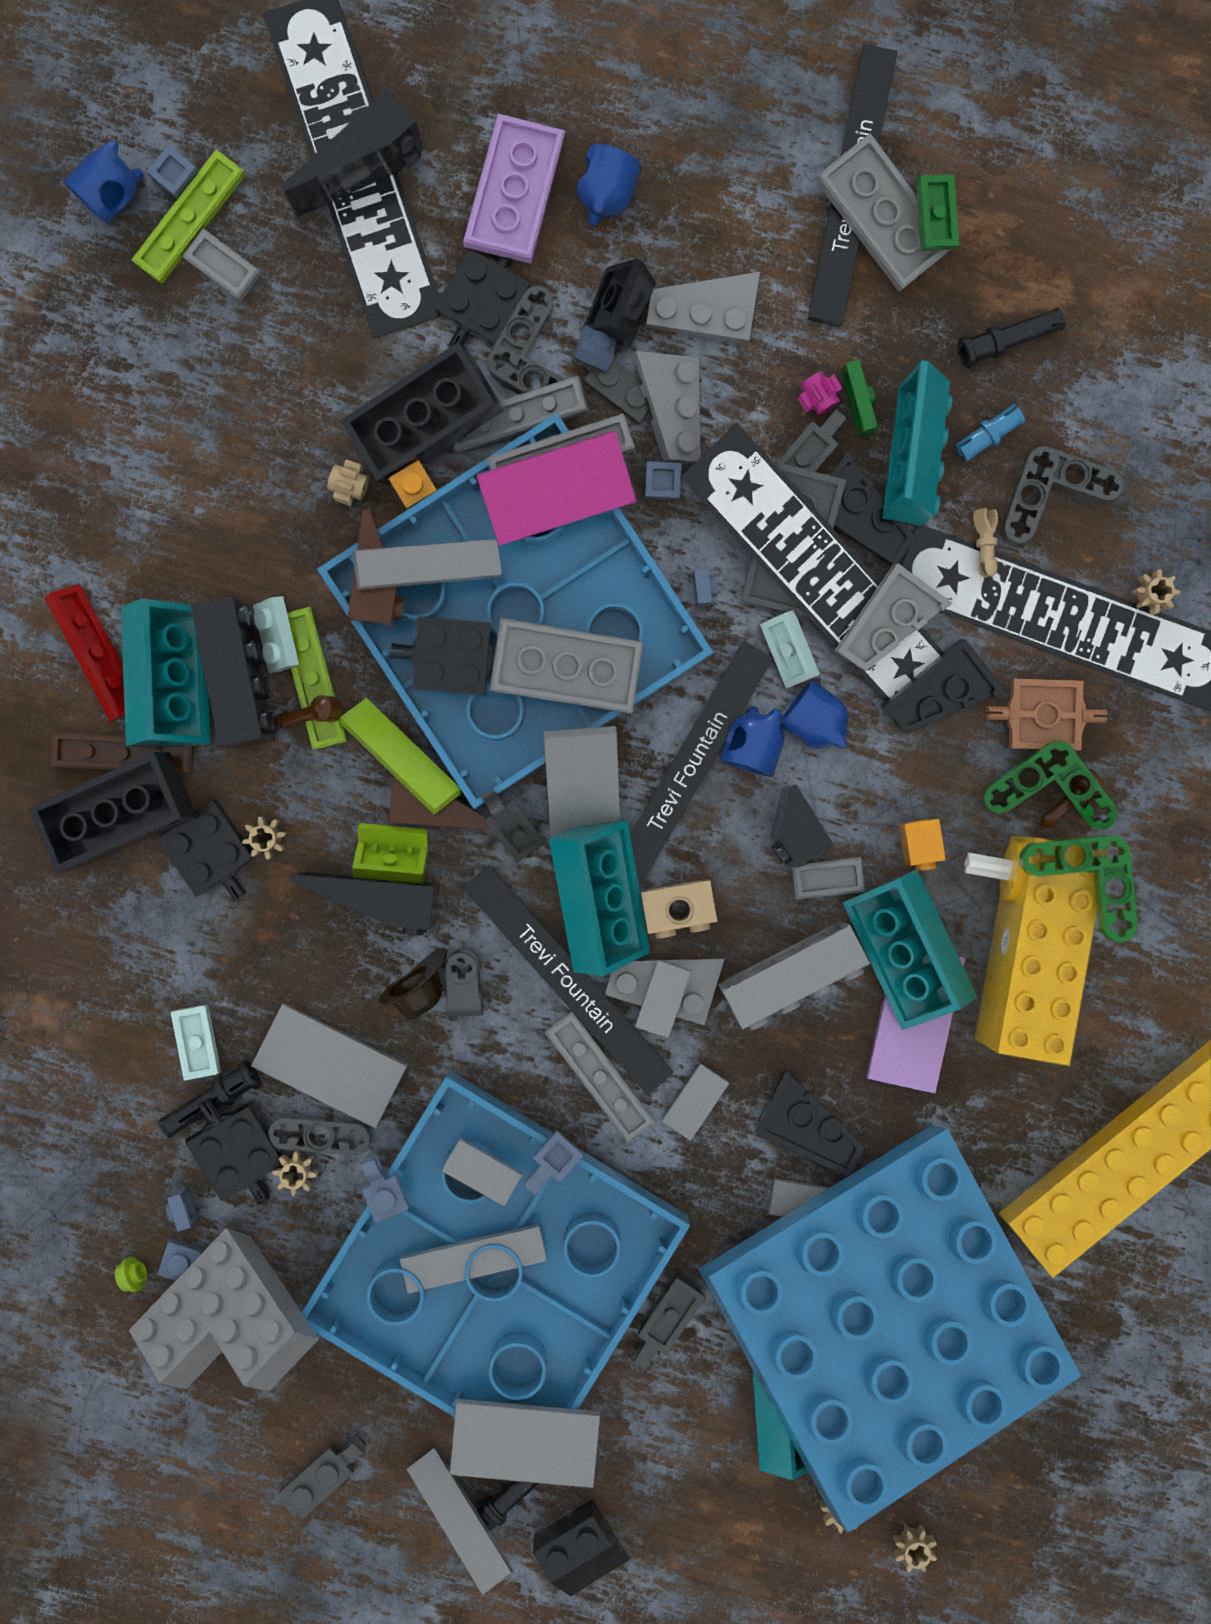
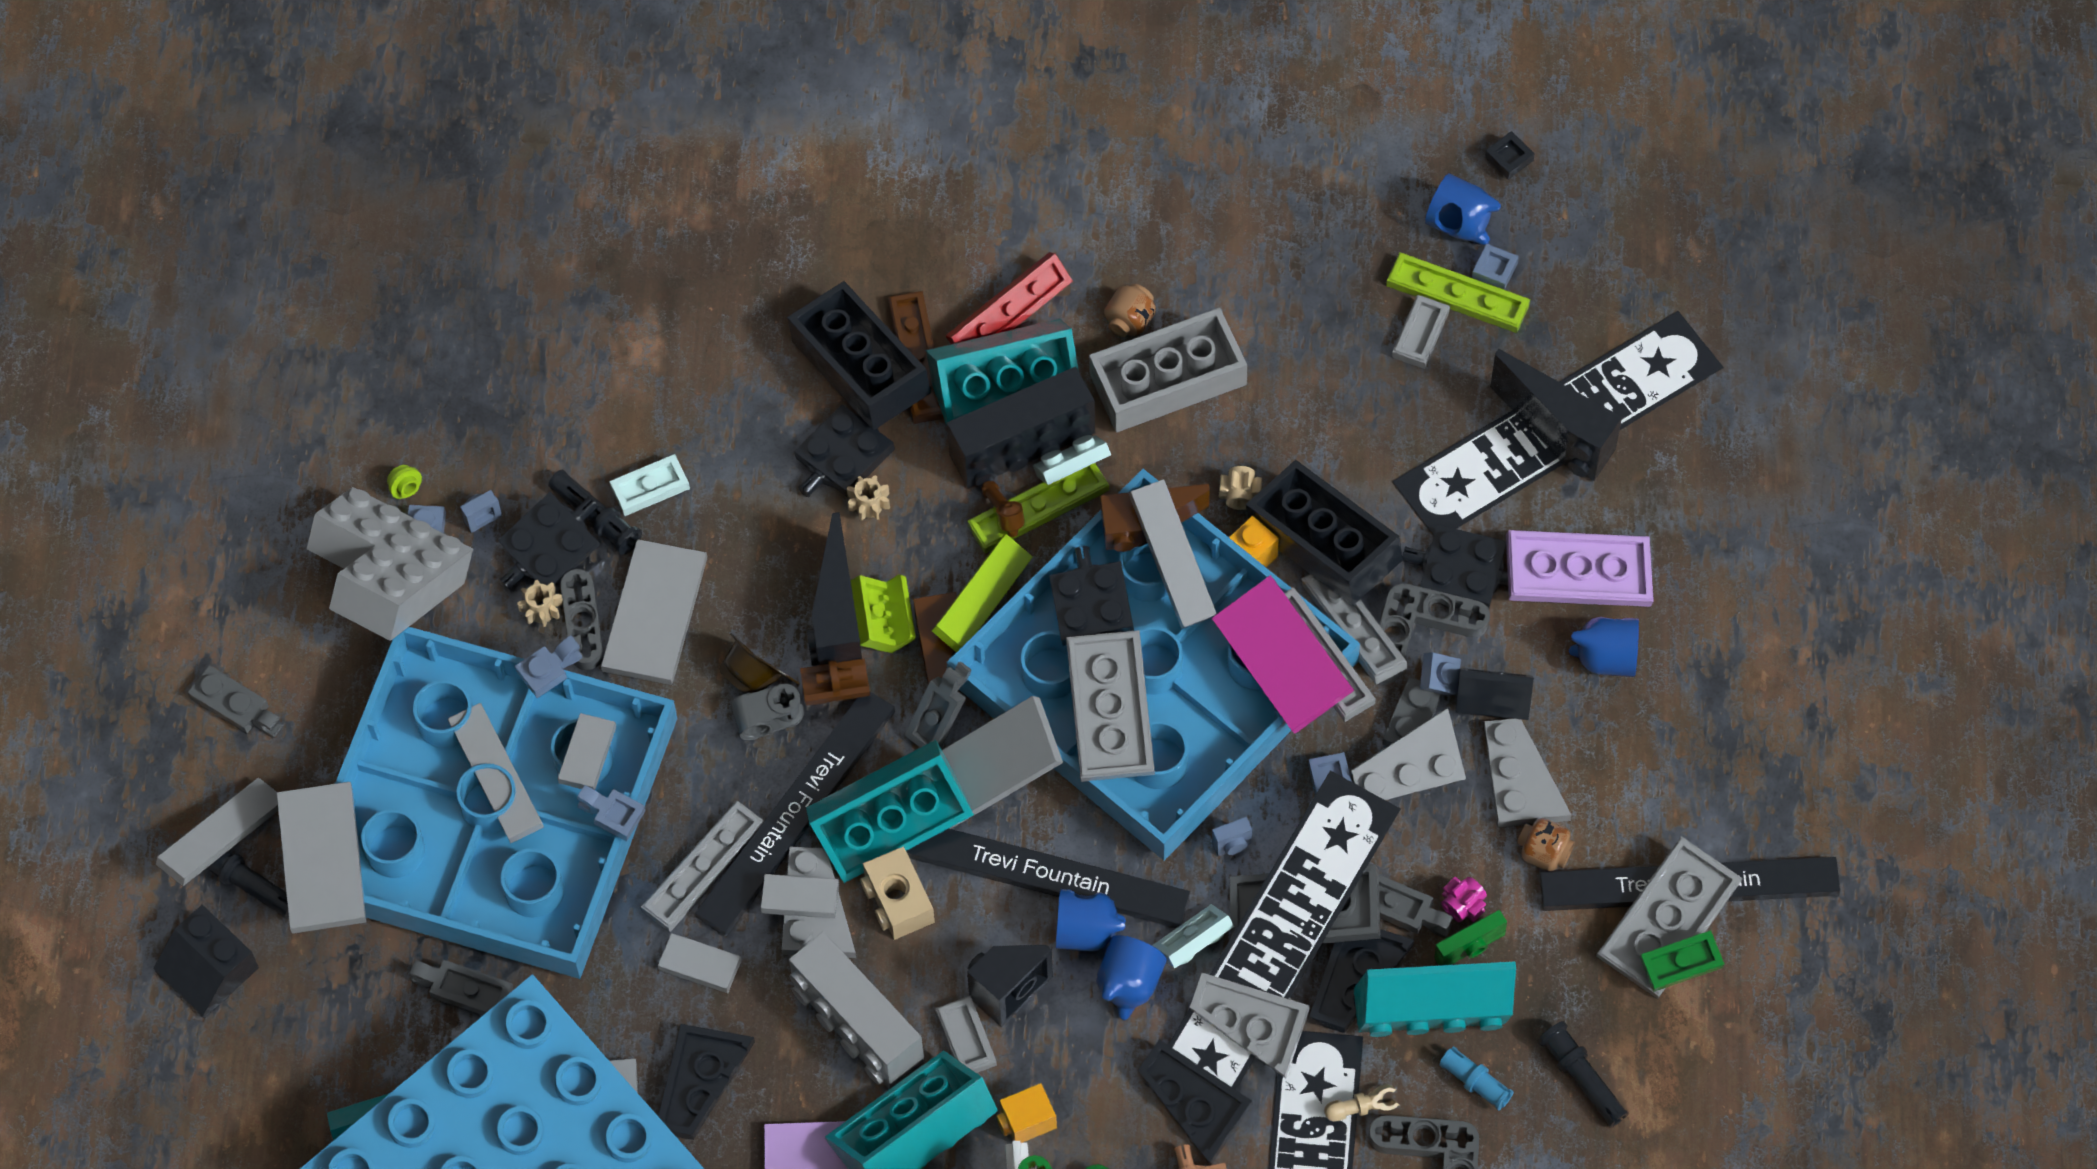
camera: 75 degrees right, 25 degrees down
none -> reddish brown hips [800,658,870,706]
none -> light grey brick [1089,308,1247,433]
none -> medium nougat head [1104,284,1156,337]
none -> black plate [1485,131,1535,180]
none -> medium nougat head [1517,817,1575,872]

